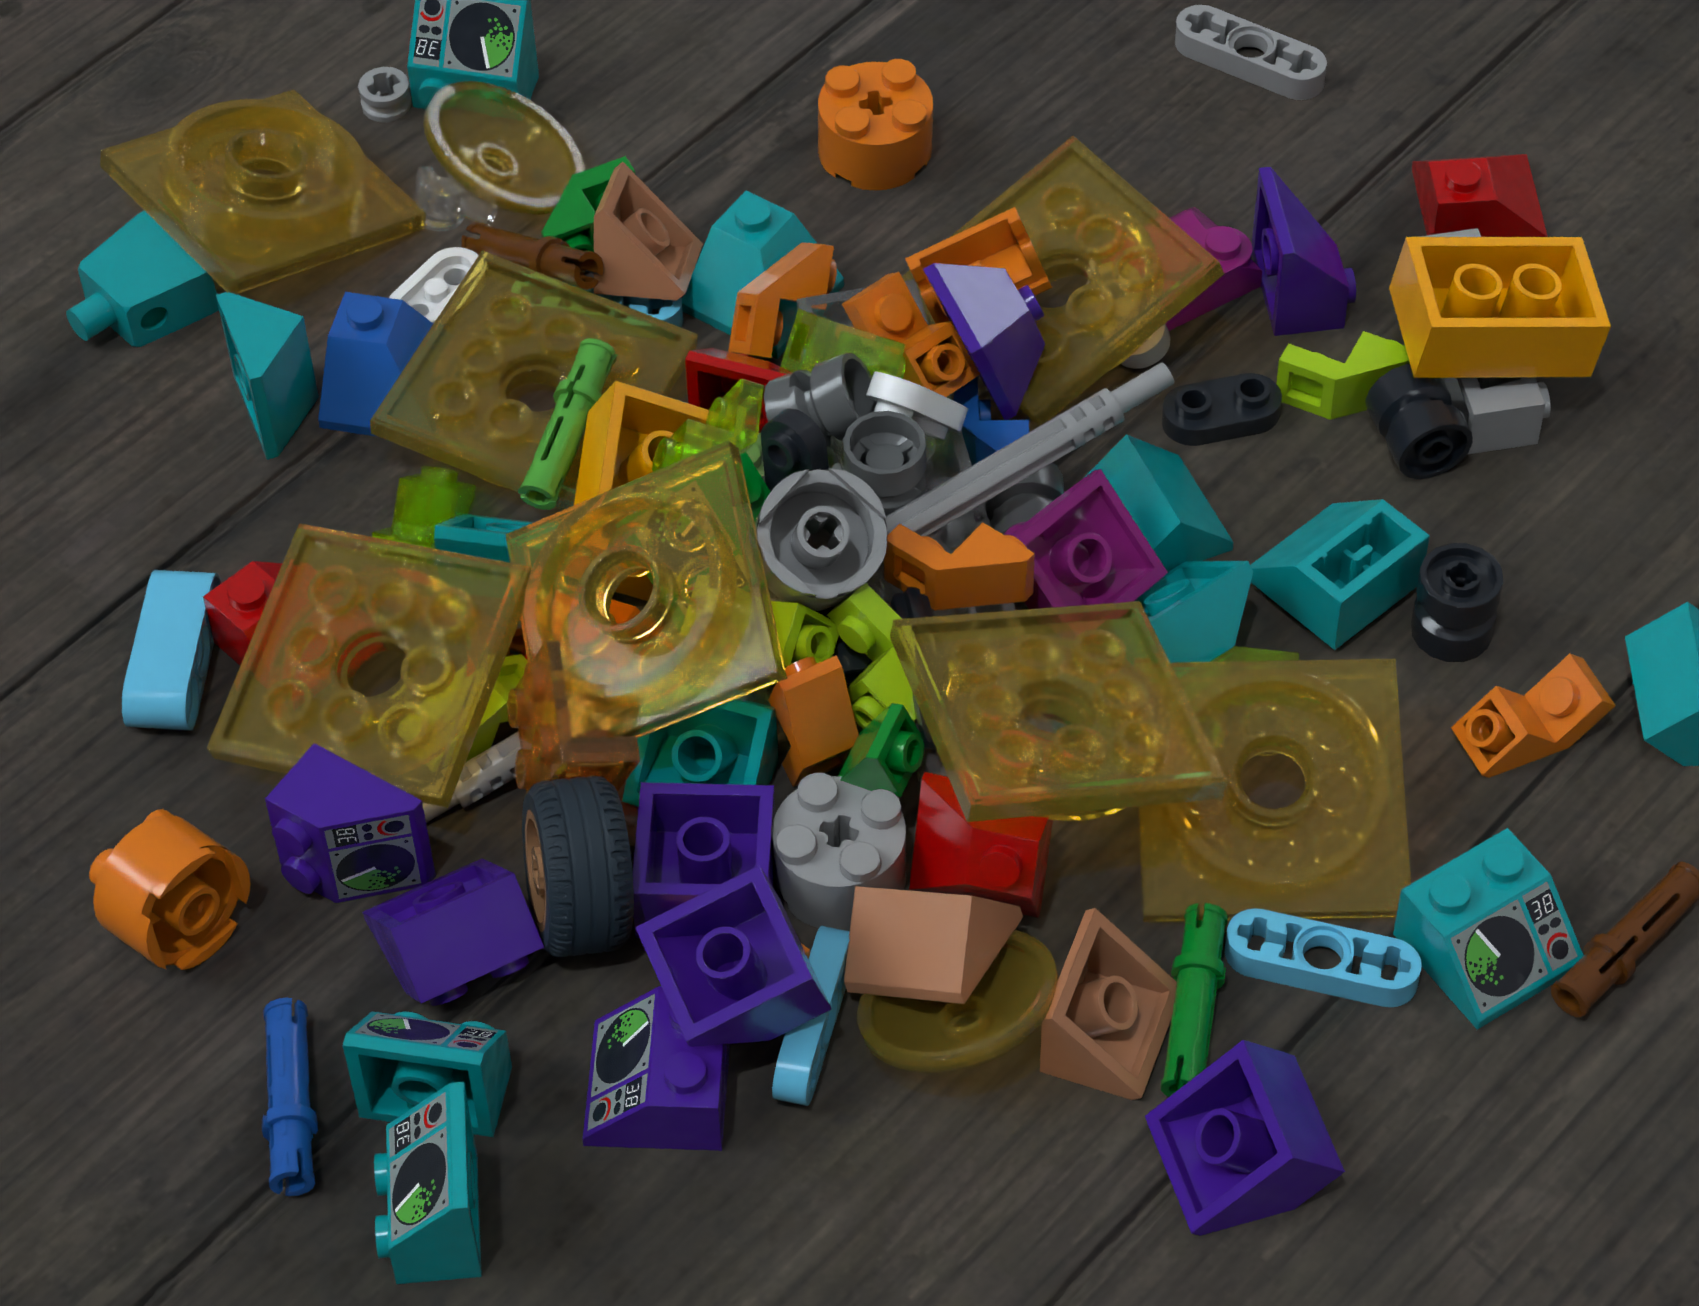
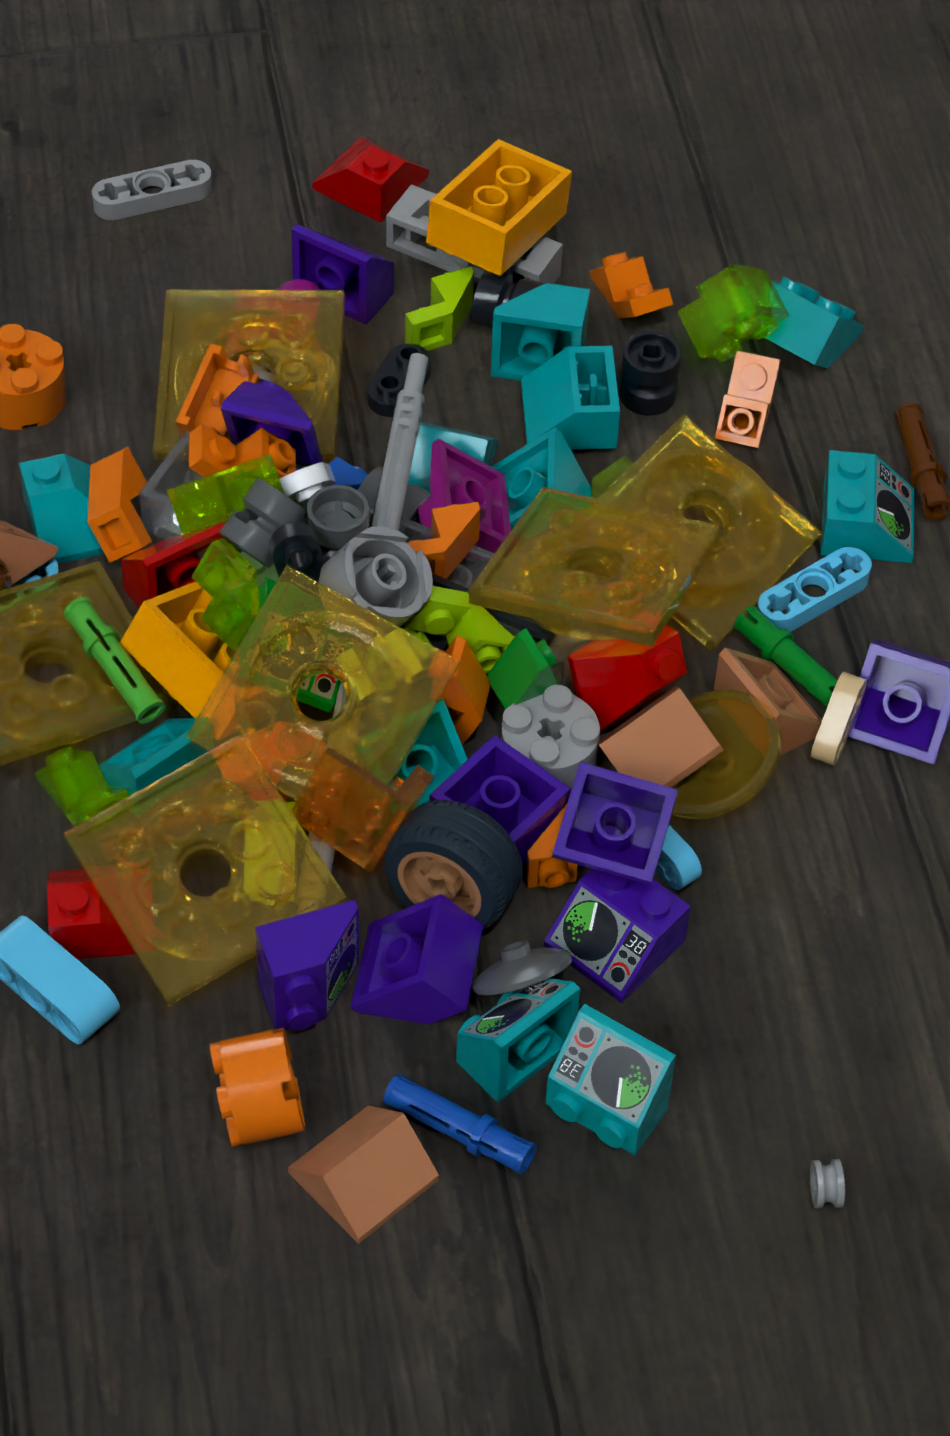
camera: 55 degrees left, 0 degrees up
none -> nougat slope [288,1105,439,1244]
none -> dark grey dish [472,940,572,995]
none -> teal slope [490,283,590,381]
none -> orange slope [589,251,673,319]
none -> clear neon green brick [677,264,789,362]
none -> tan beam [811,672,867,766]

